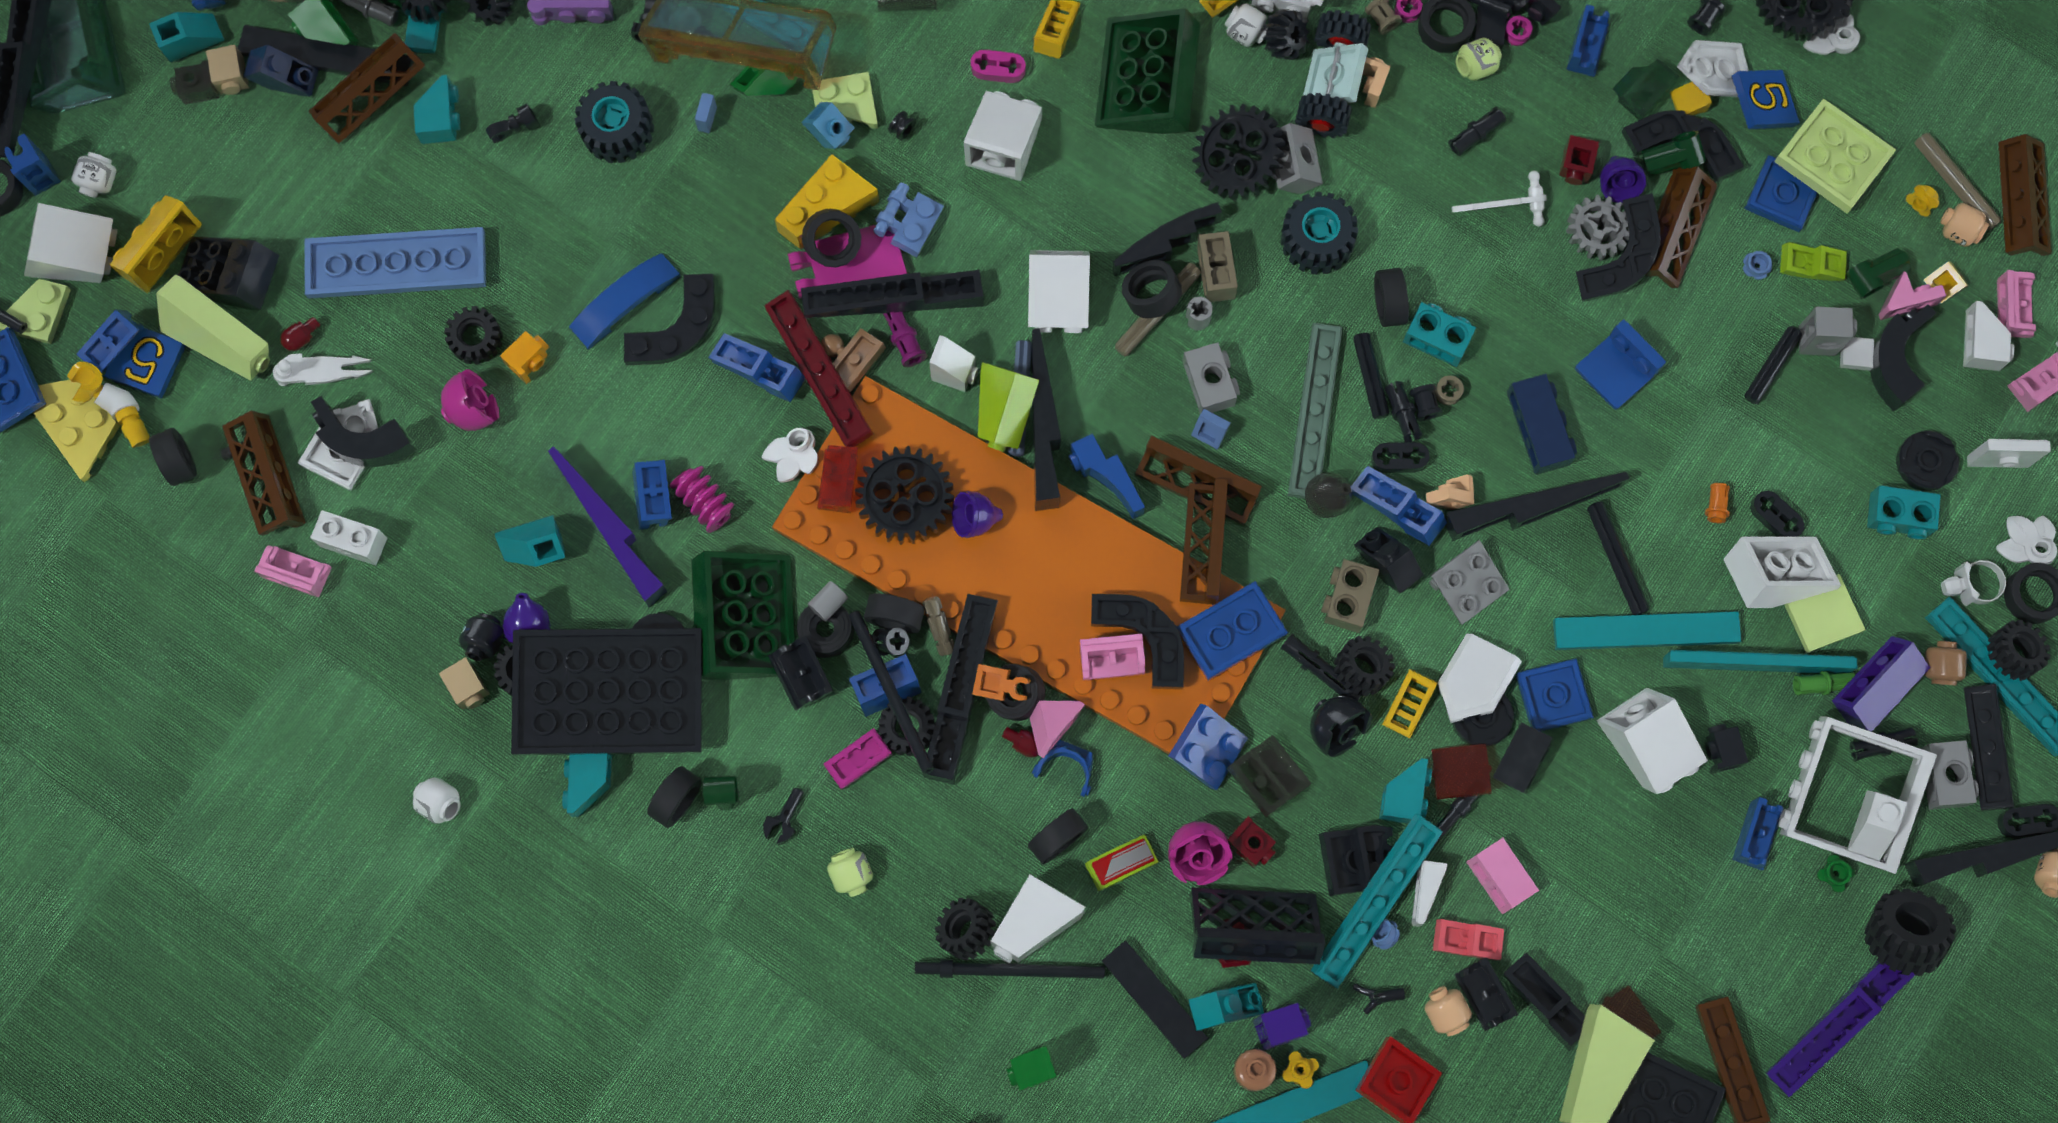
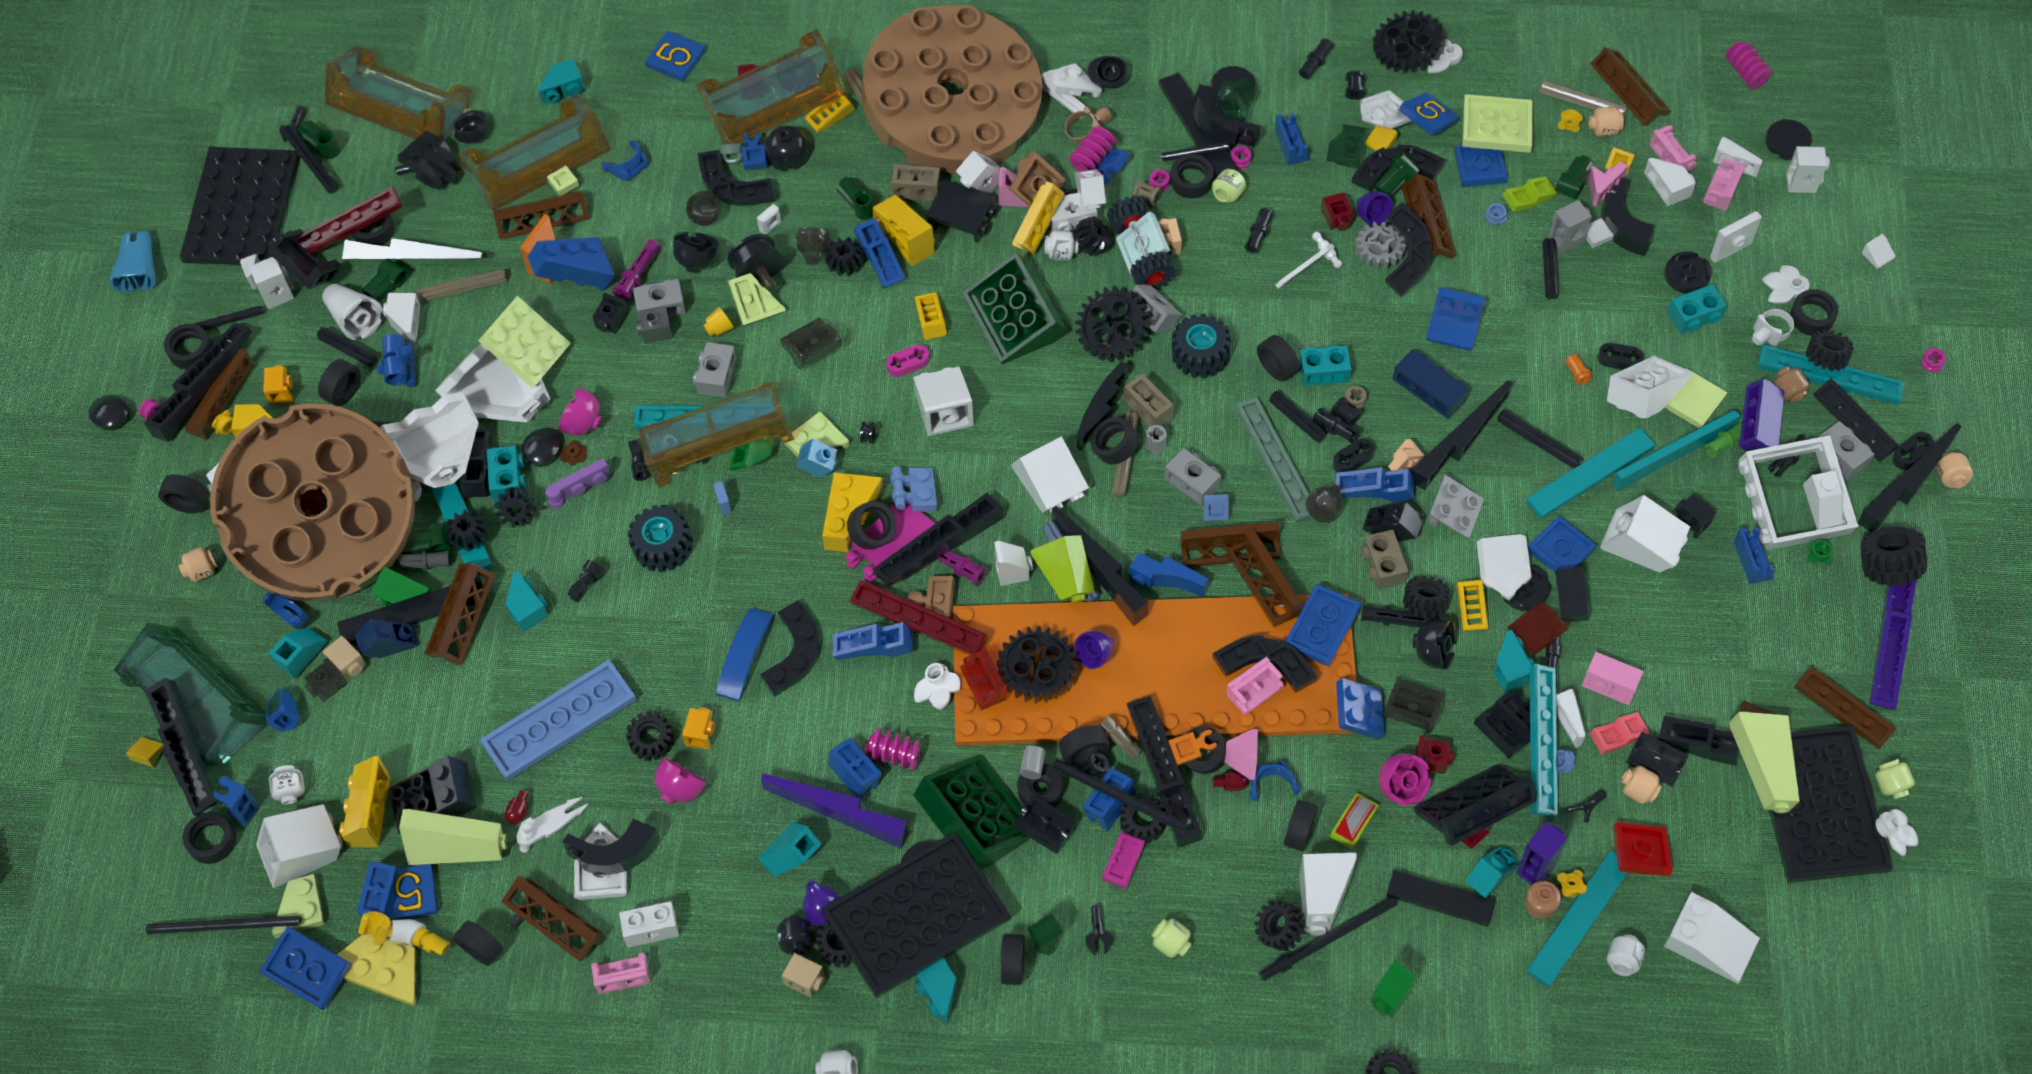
camera: 30 degrees left, 15 degrees down
none -> blue rock [266,688,299,732]

